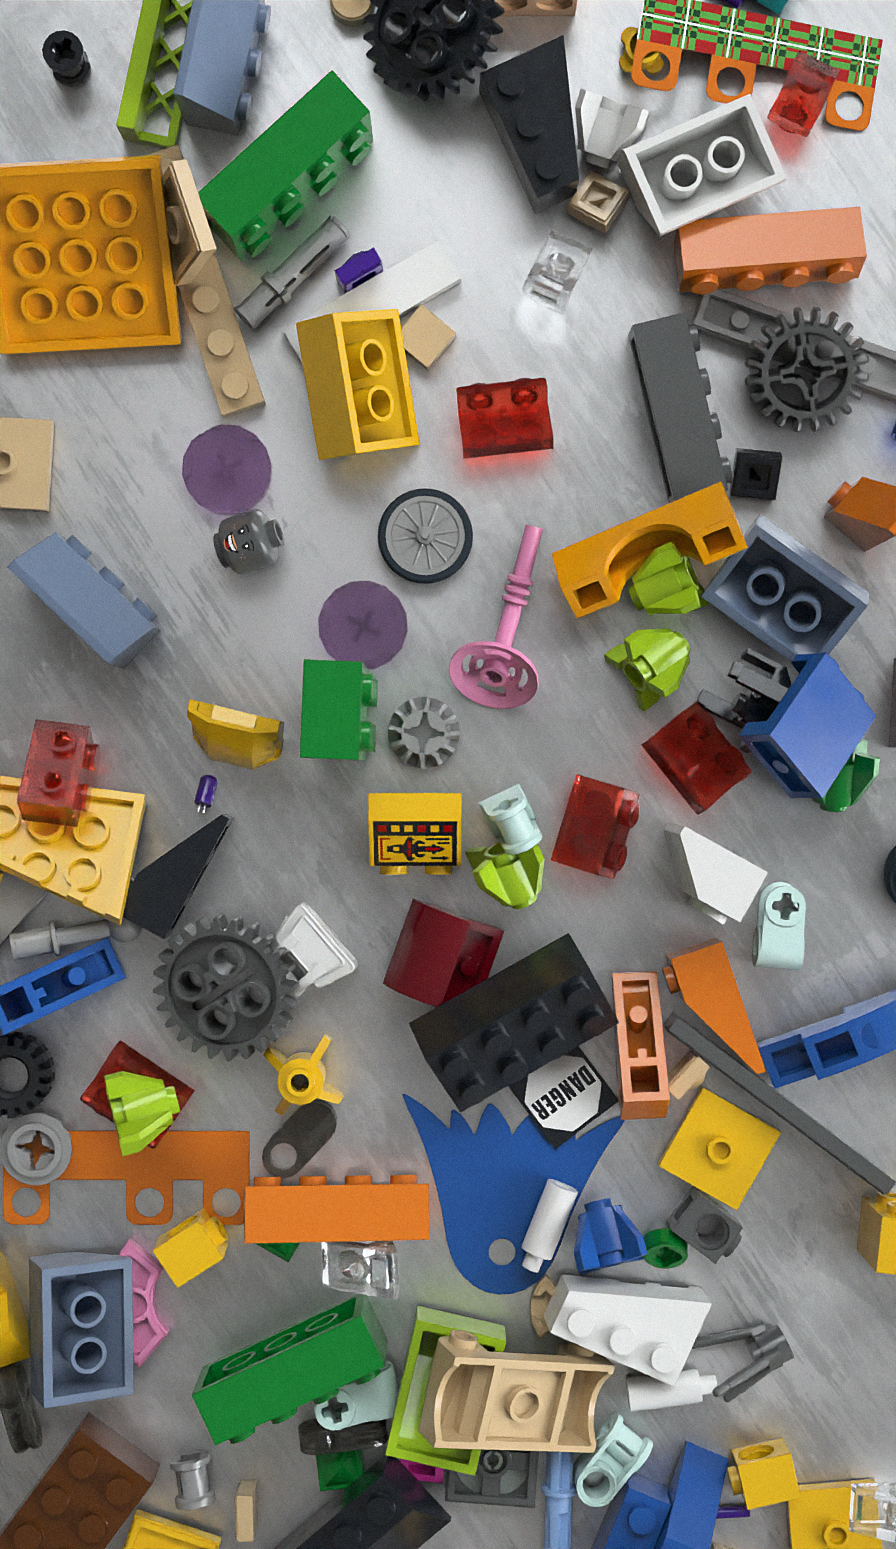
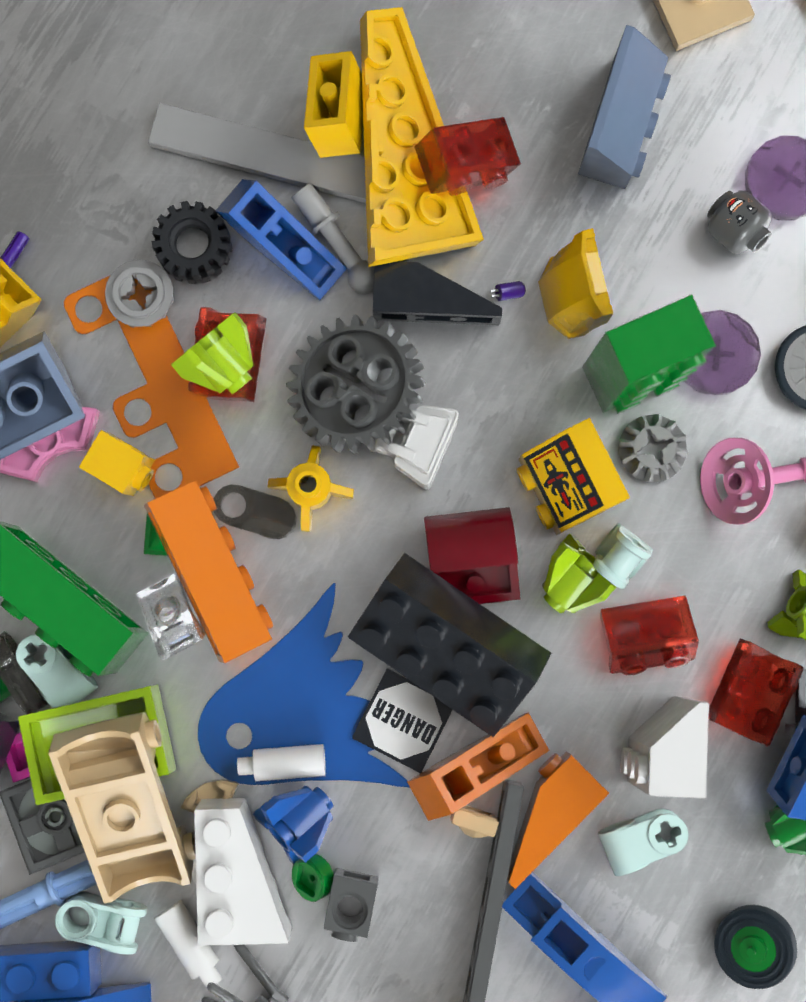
camera: 65 degrees right, 5 degrees down
yellow plate [657,1085,781,1210] -> none

